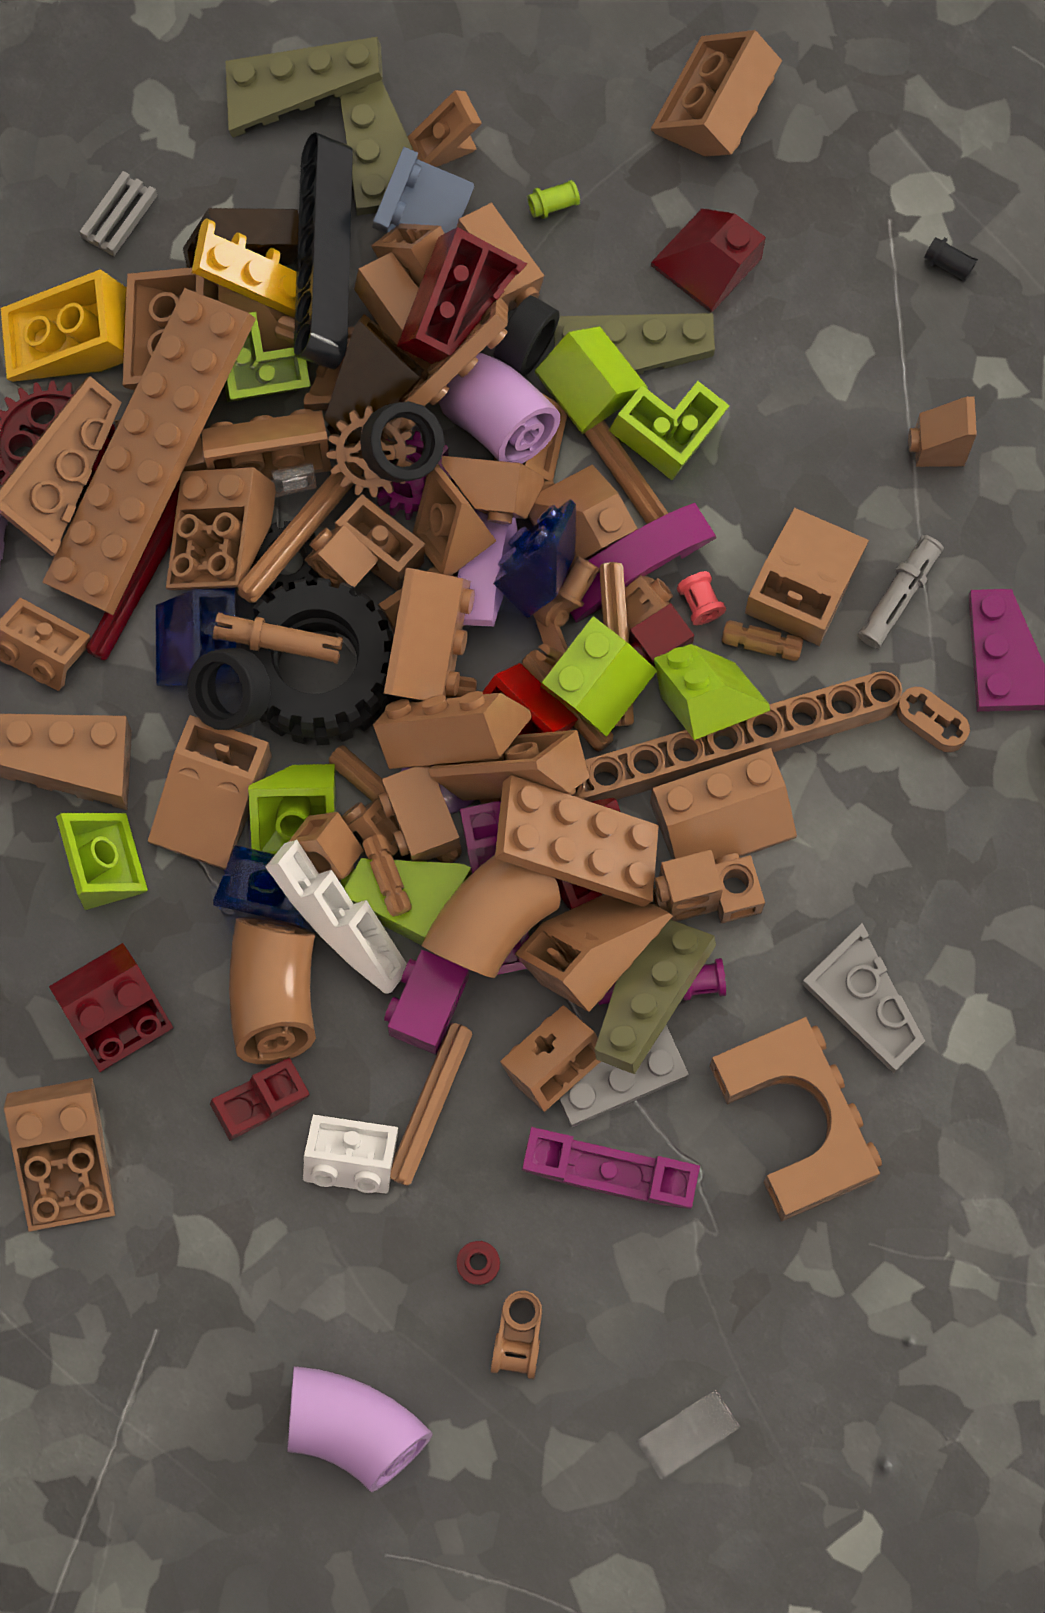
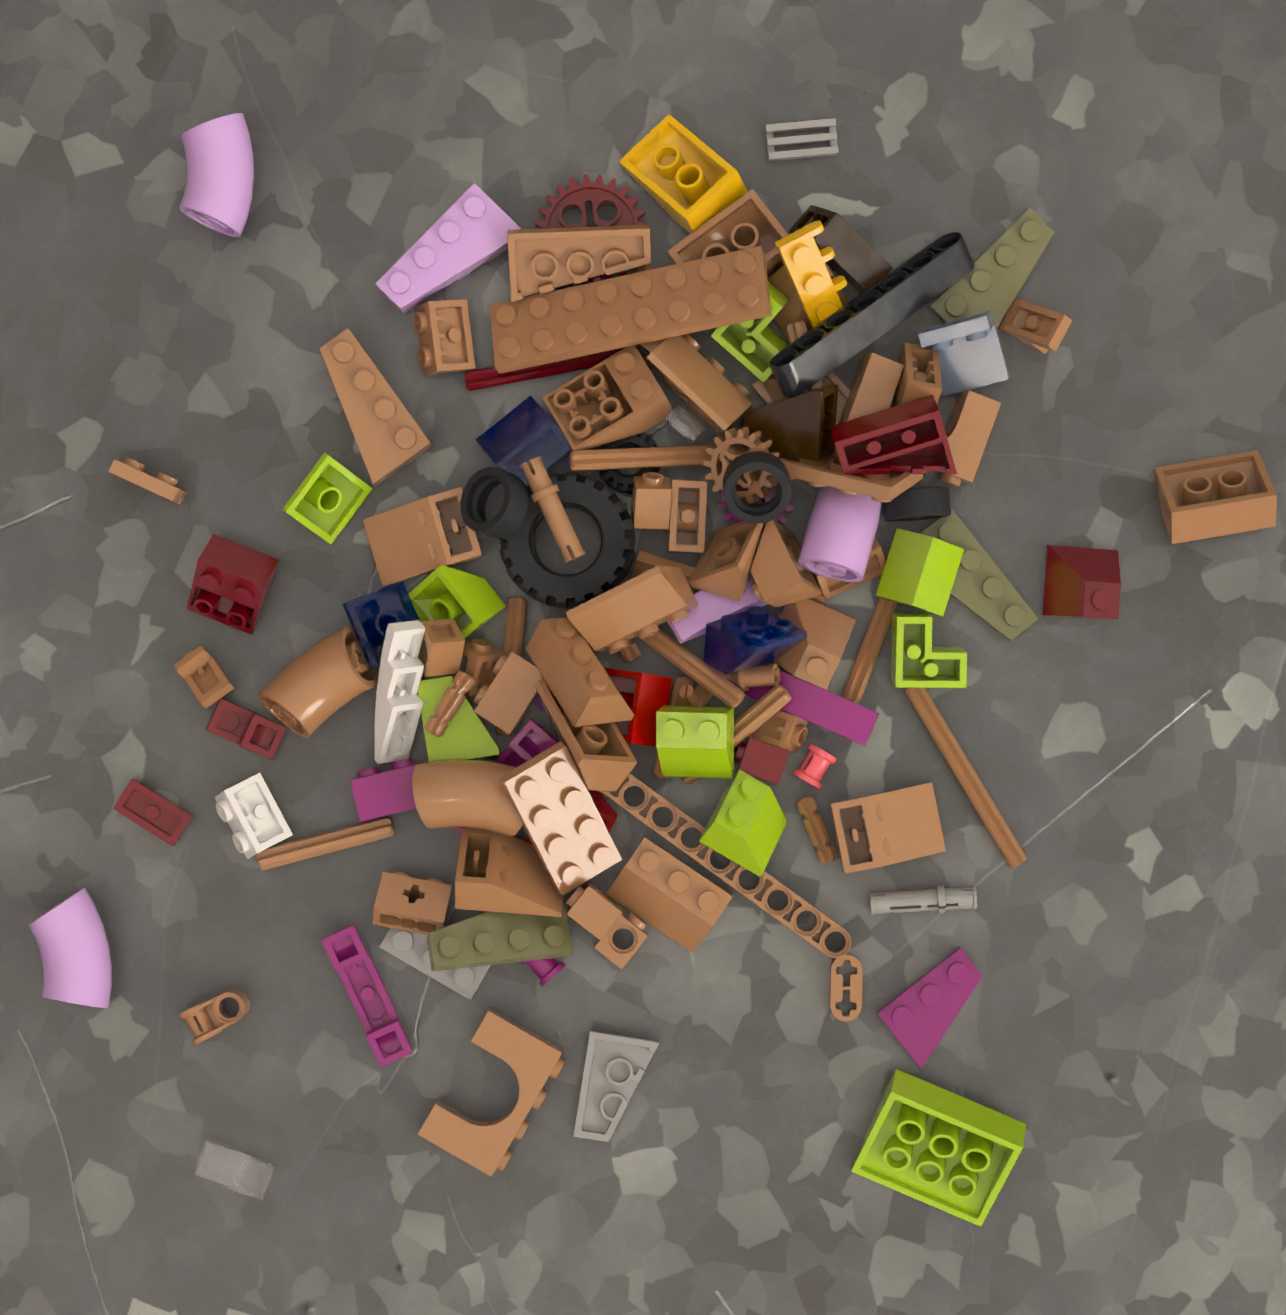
camera: 55 degrees right, 15 degrees up
medium nougat slope [4,1078,115,1231] -> none
olive wing [225,37,383,138] -> none
dark red plate [456,1241,500,1285] -> none
lime pin [527,180,580,219] -> none
medium nougat slope [908,397,977,467] -> none
black pin [924,237,978,282] -> none
none -> dark red plate [113,778,193,846]
none -> medium nougat bracket [174,646,234,709]
none -> medium nougat axle [637,627,745,708]
none -> medium nougat axle [905,688,1026,868]

